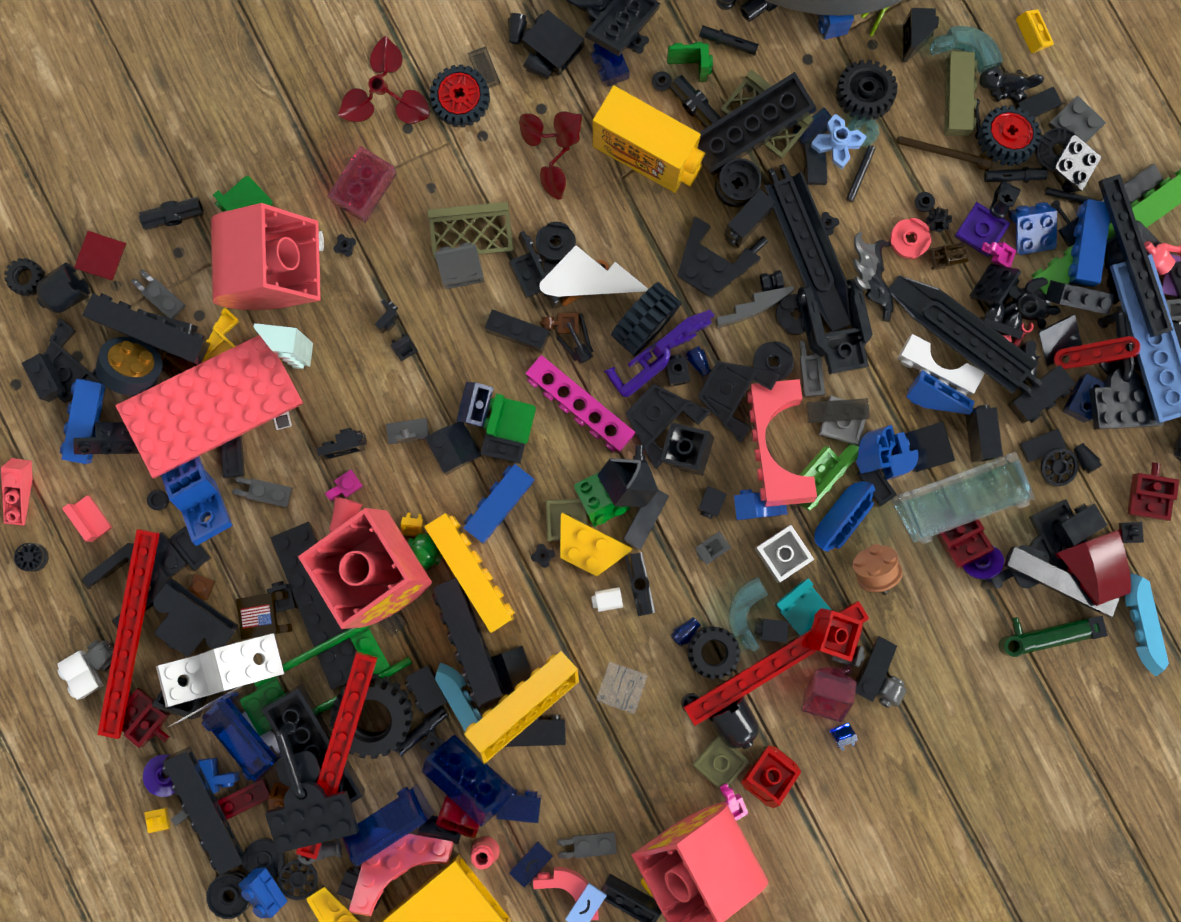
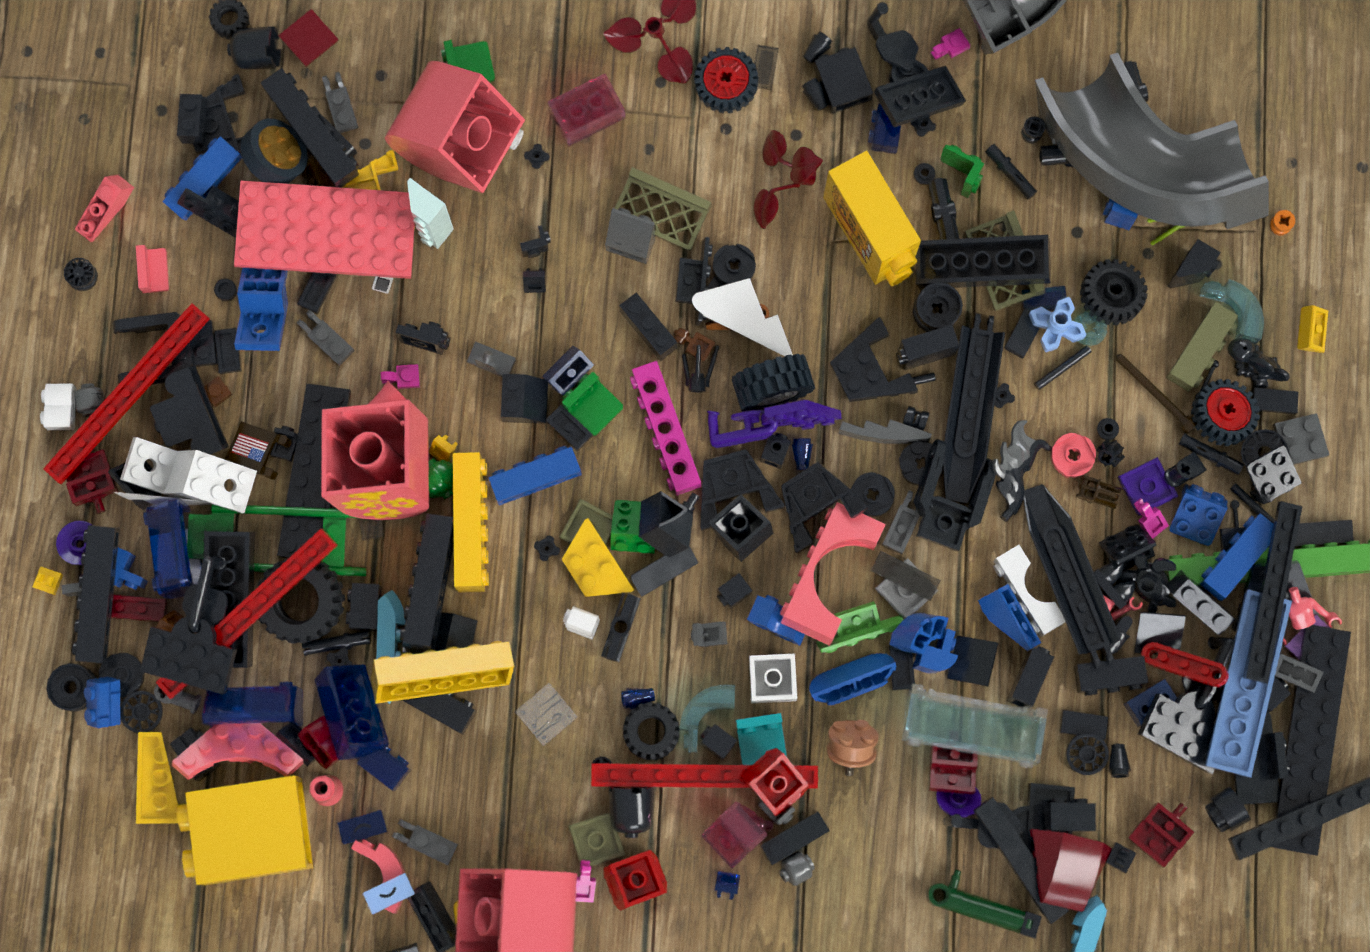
camera: 30 degrees right, 5 degrees down
black piece [139,197,204,230] -> none

